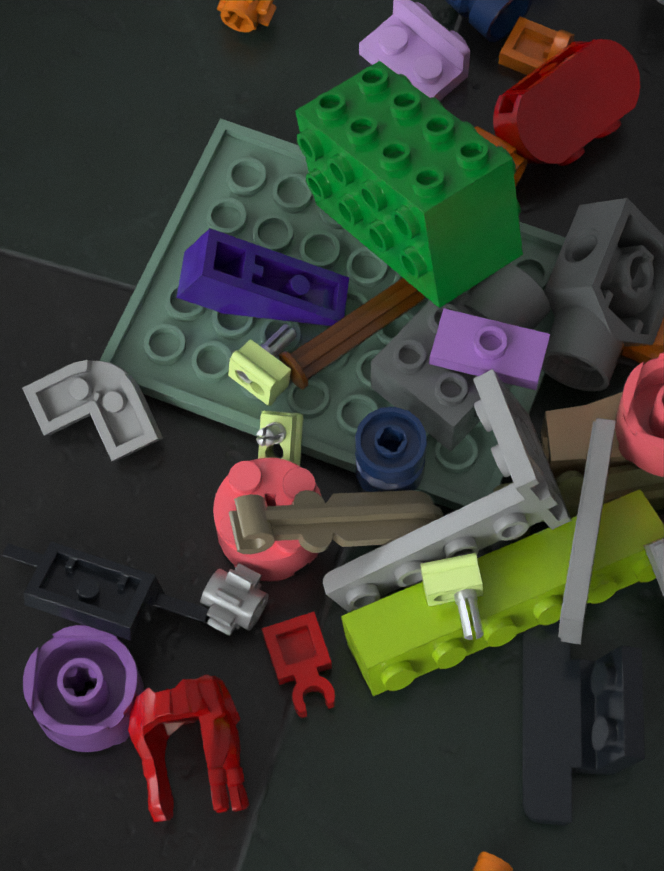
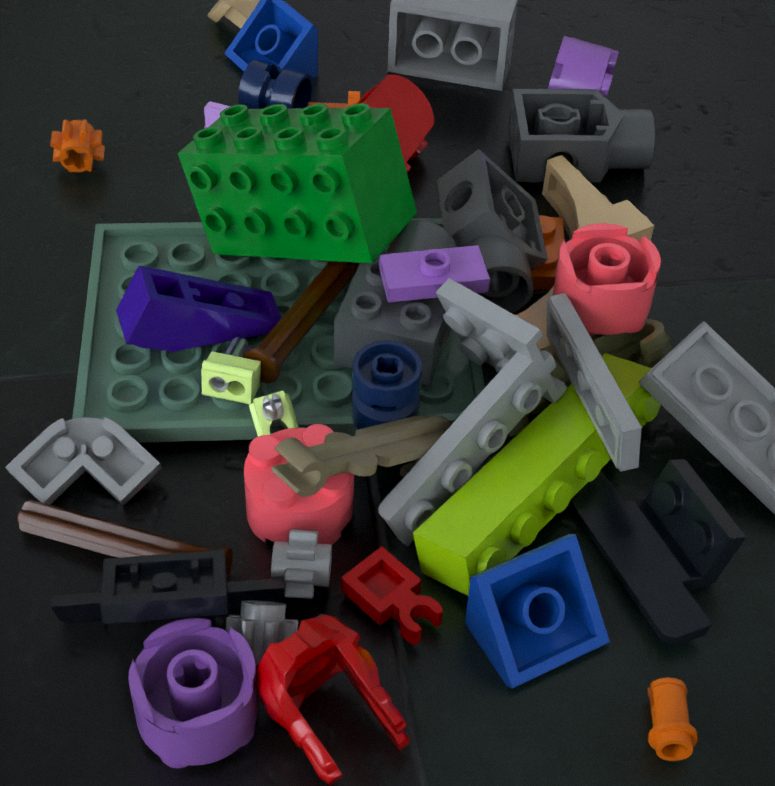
camera: 30 degrees left, 20 degrees down
yellowish green piece [420,553,484,640] -> none
none -> axle [17,500,233,580]
none -> light grey gear [225,600,298,665]
none -> blue slope [465,534,610,688]

